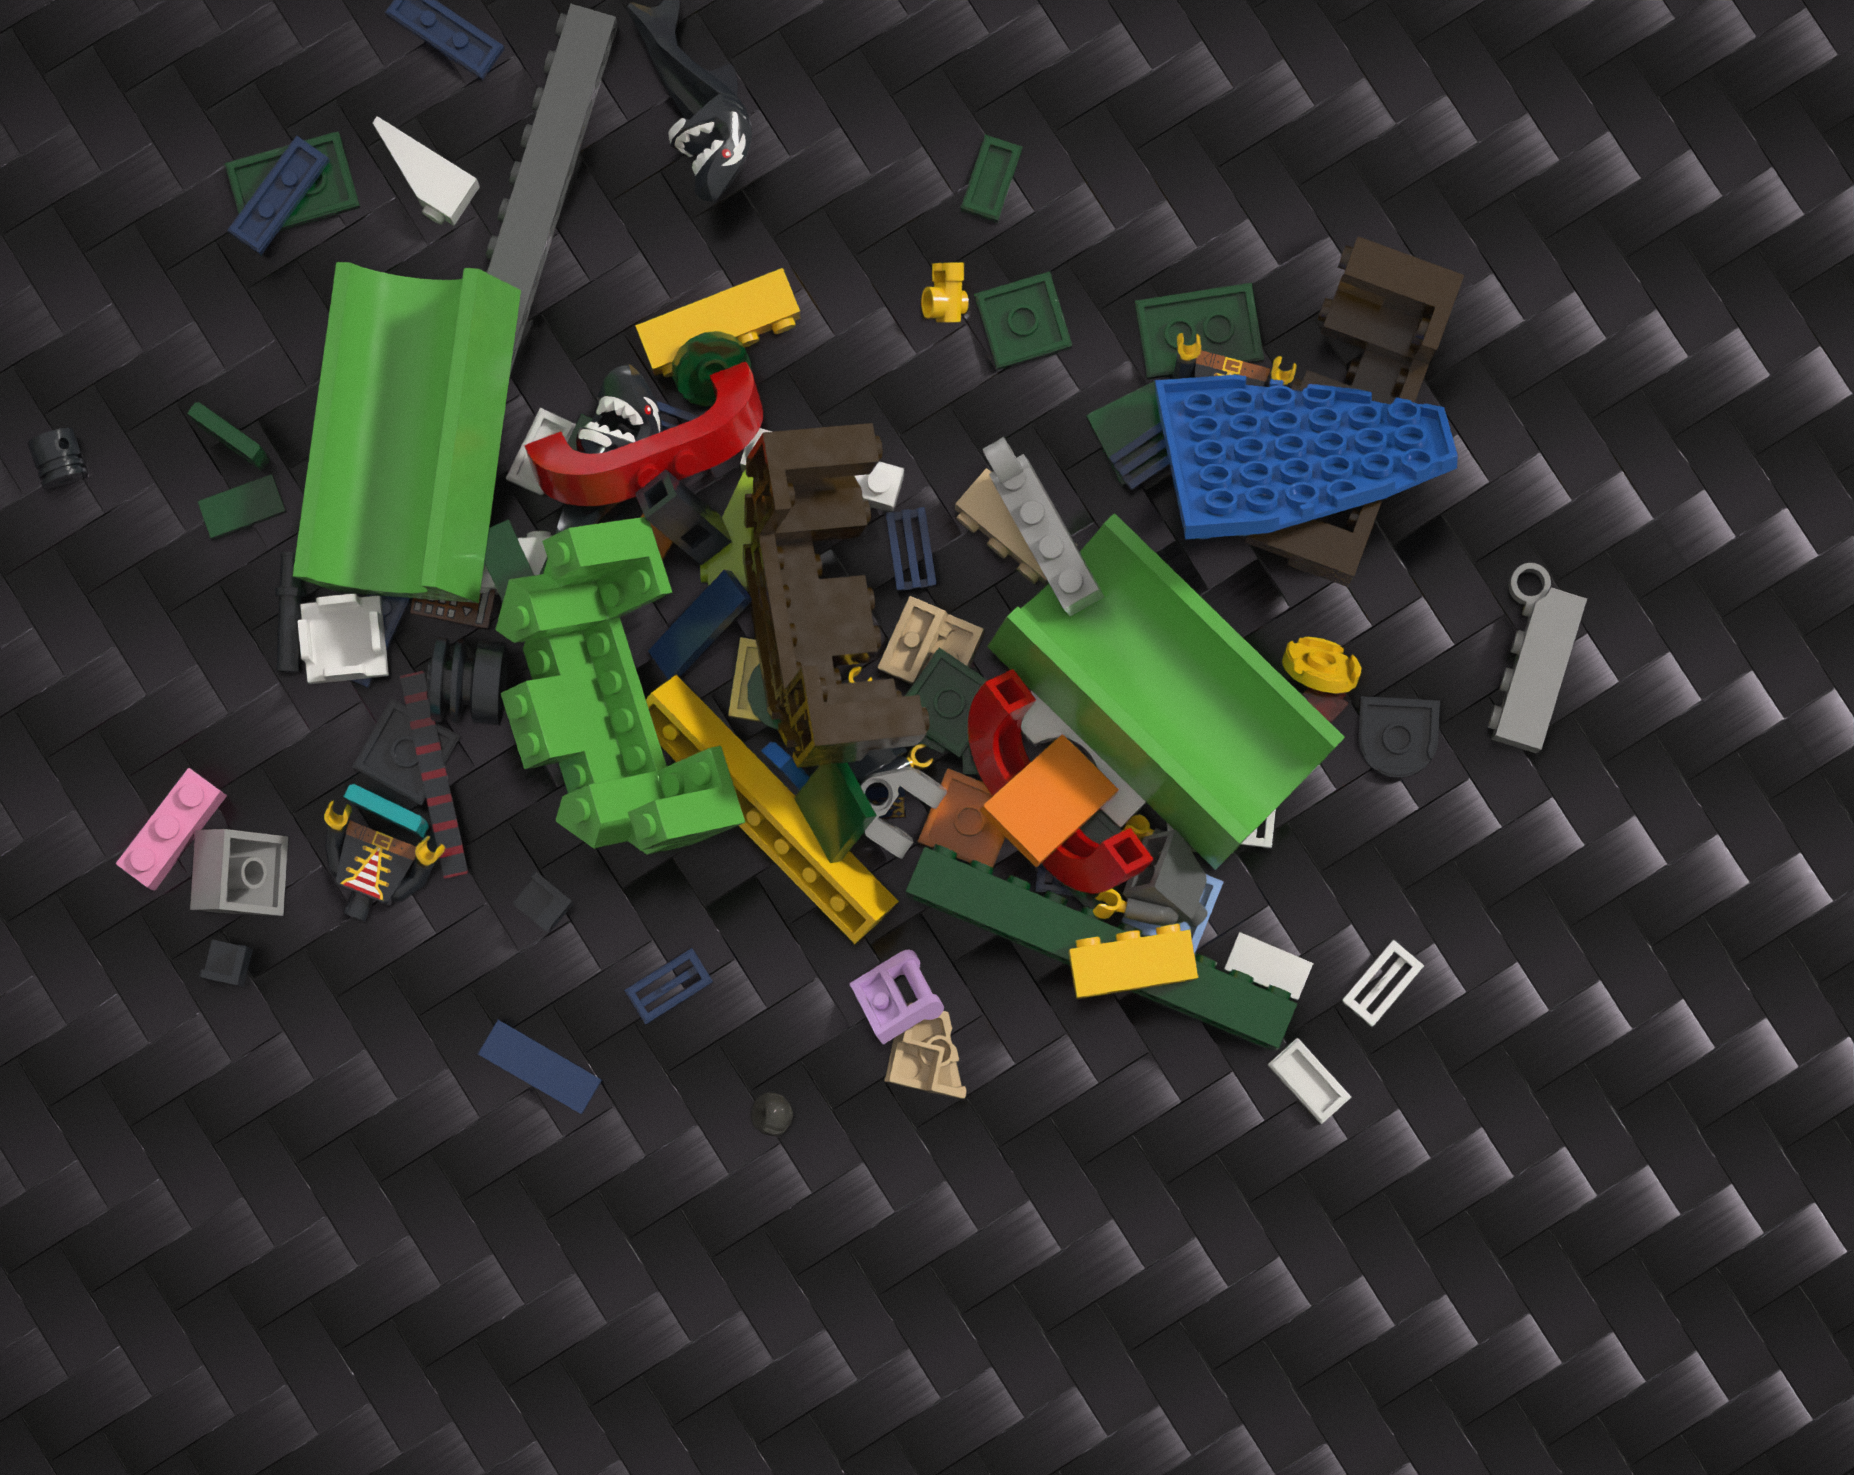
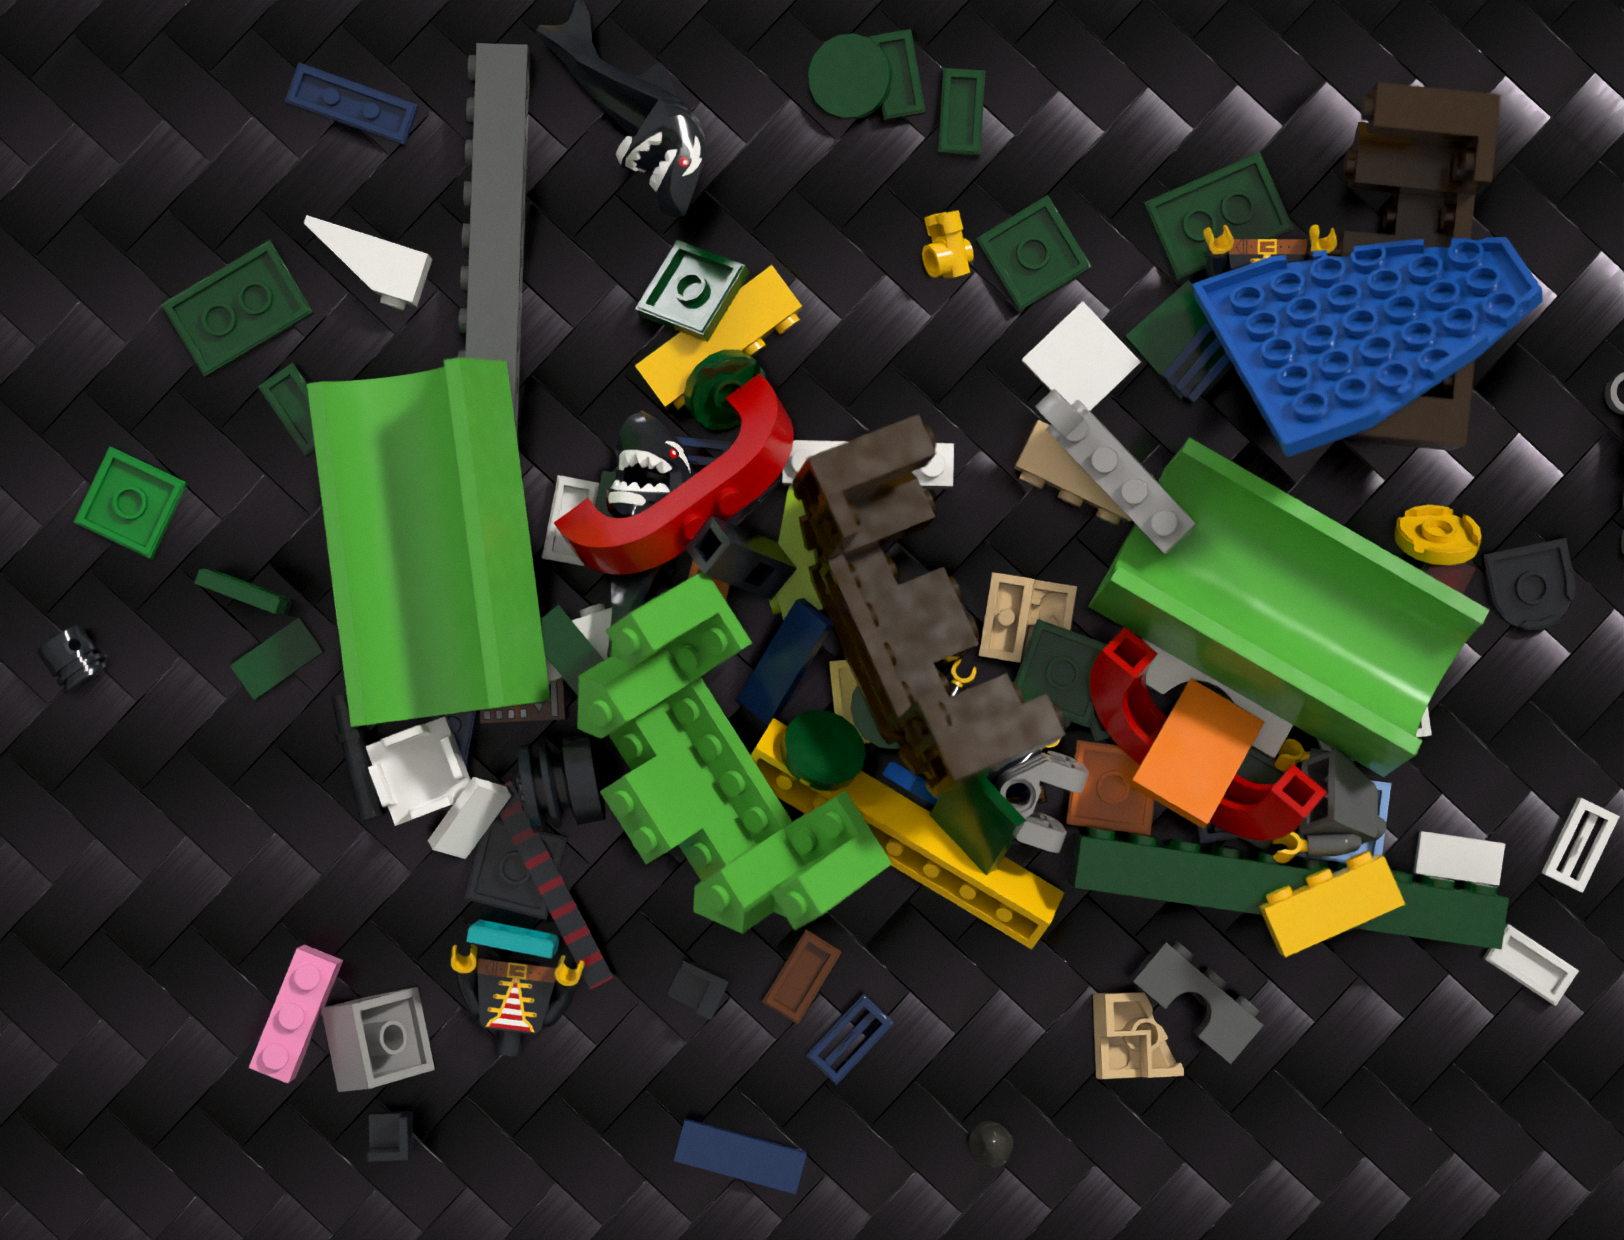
camera: 15 degrees left, 5 degrees up
dark blue tile [227,136,330,255] -> none
lavender plate [850,950,944,1044] -> none
dark blue tile [886,507,936,592] -> none
none -> green tile [73,446,188,559]
none -> dark green tile [257,363,315,457]
none -> white tile [428,777,511,859]
none -> tile [635,240,750,342]
none -> reddish brown tile [762,929,842,1024]
none -> dark green tile [780,710,866,791]
none -> dark green tile [808,34,893,119]
none -> dark green tile [869,29,926,121]
none -> white tile [1021,301,1141,410]
none -> dark grey arch [1129,940,1264,1064]

